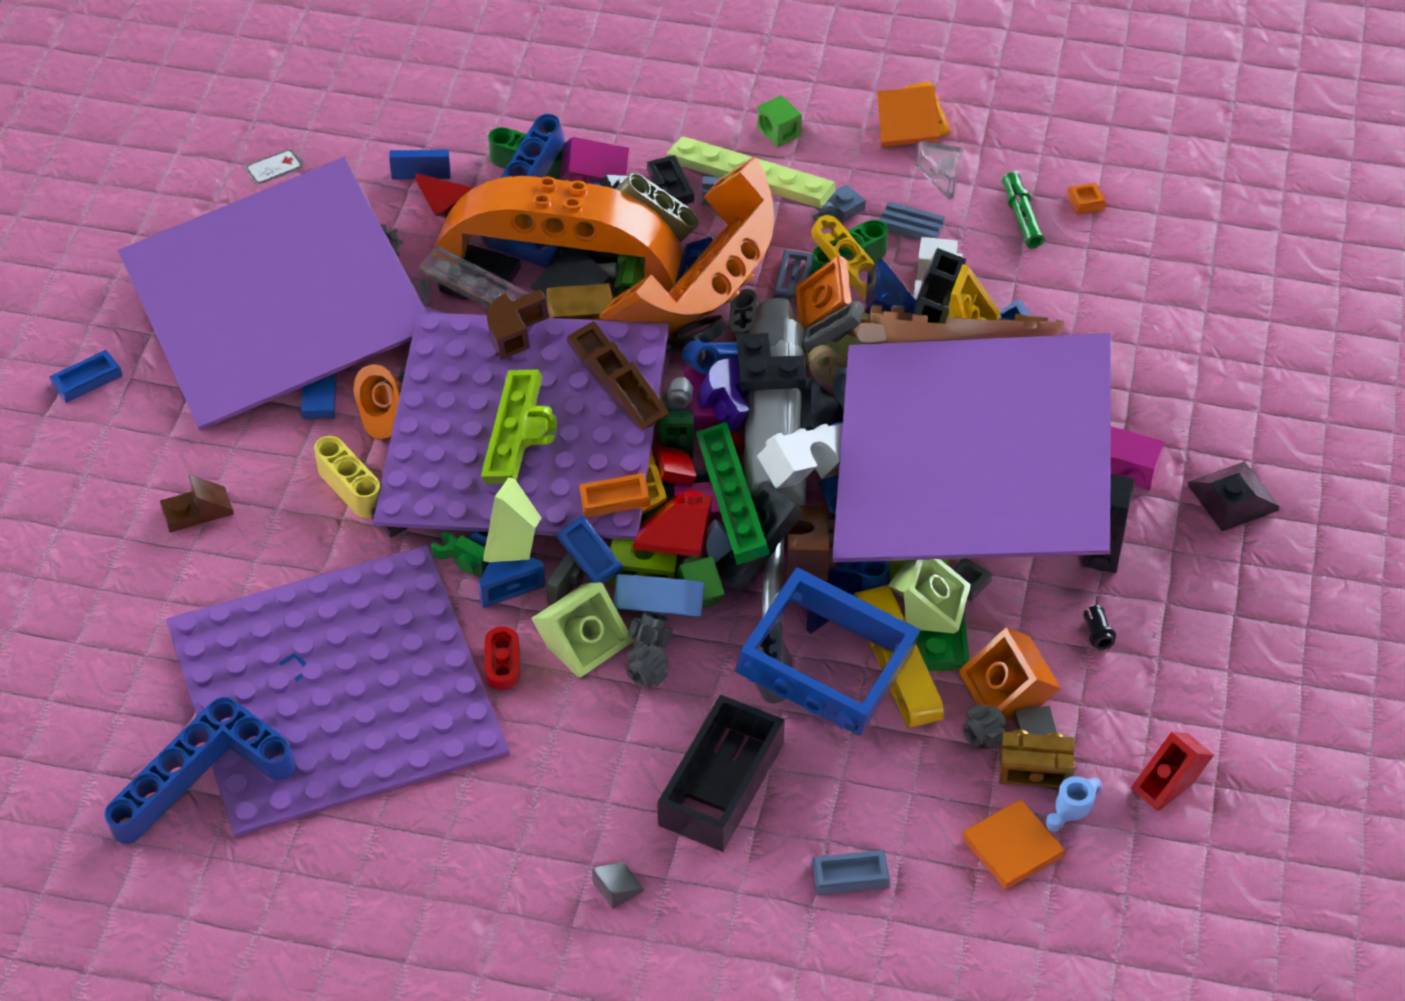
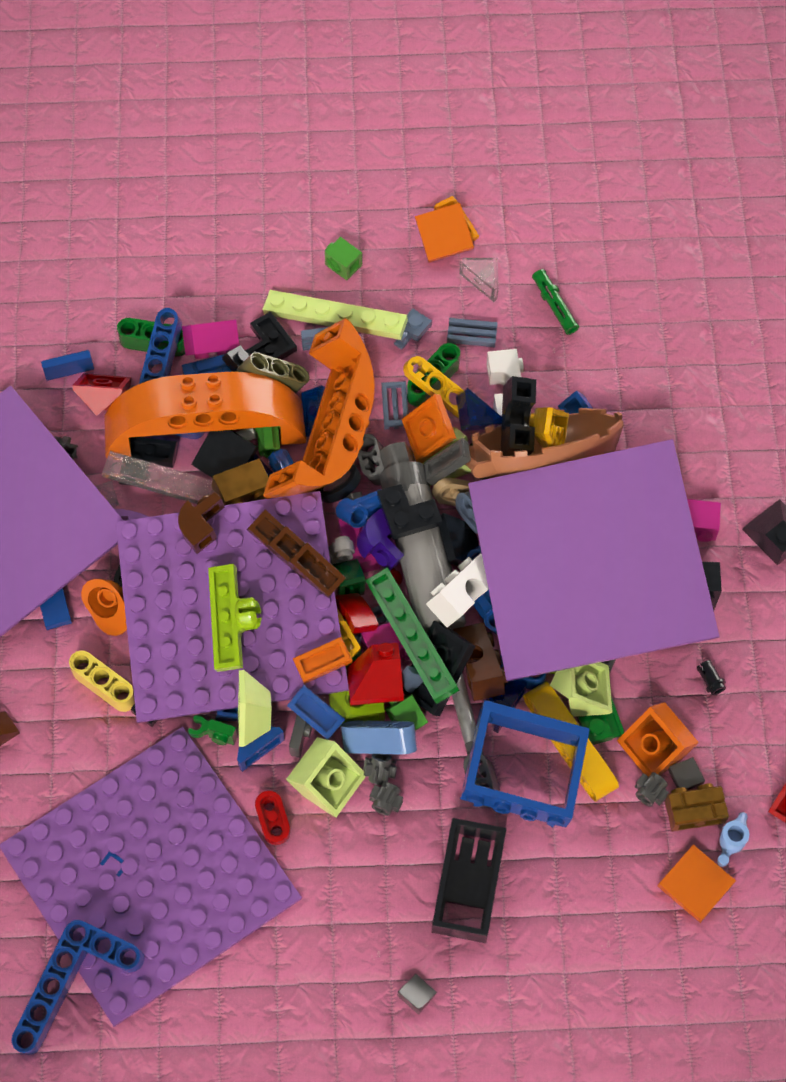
camera: 15 degrees left, 15 degrees up
sand blue tile [812,850,890,895] -> none
orange tile [1067,182,1106,215] -> none

